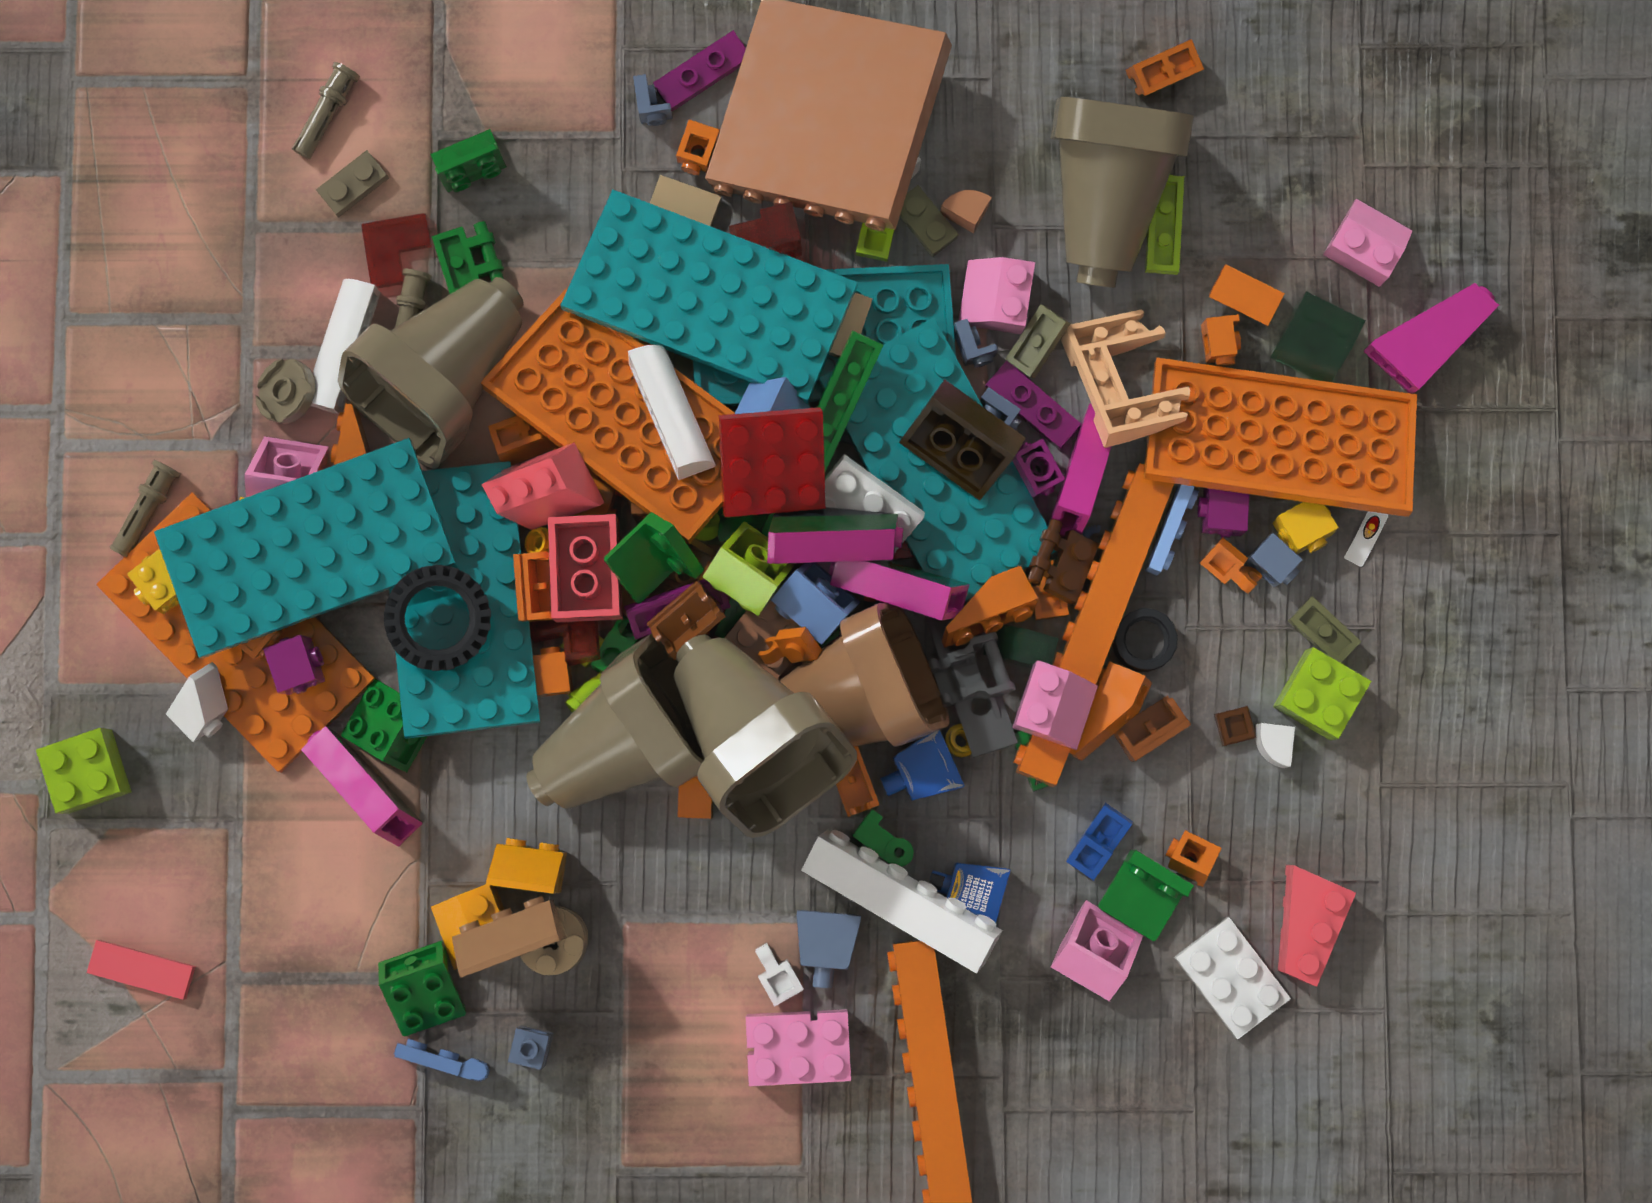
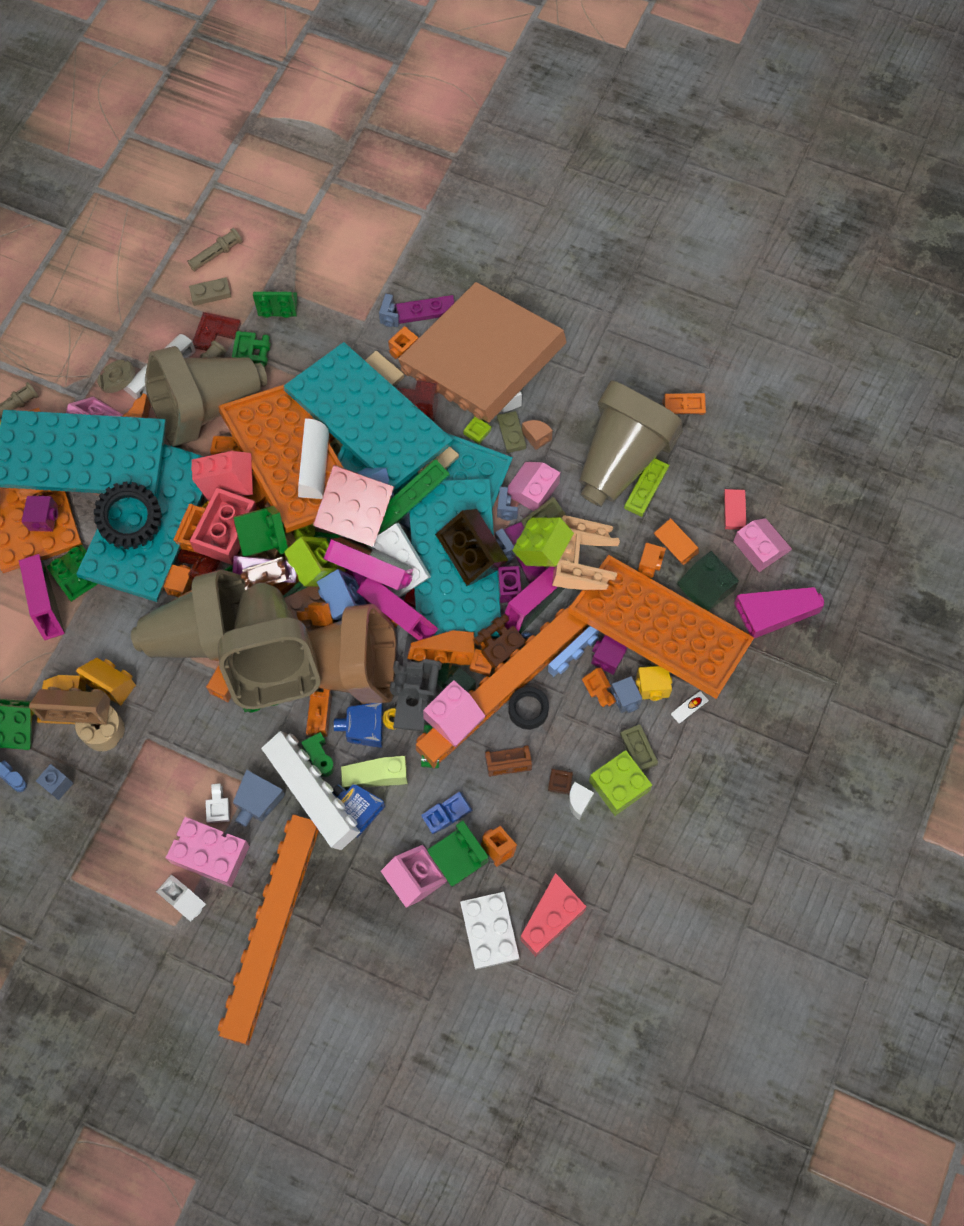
camera: 25 degrees right, 15 degrees down
orange slope [1069,661,1152,761] -> none
none -> white slope [156,875,206,922]
none -> yellowish green slope [341,756,408,789]
none -> lime brick [512,517,574,567]
none -> coral tile [724,489,746,530]

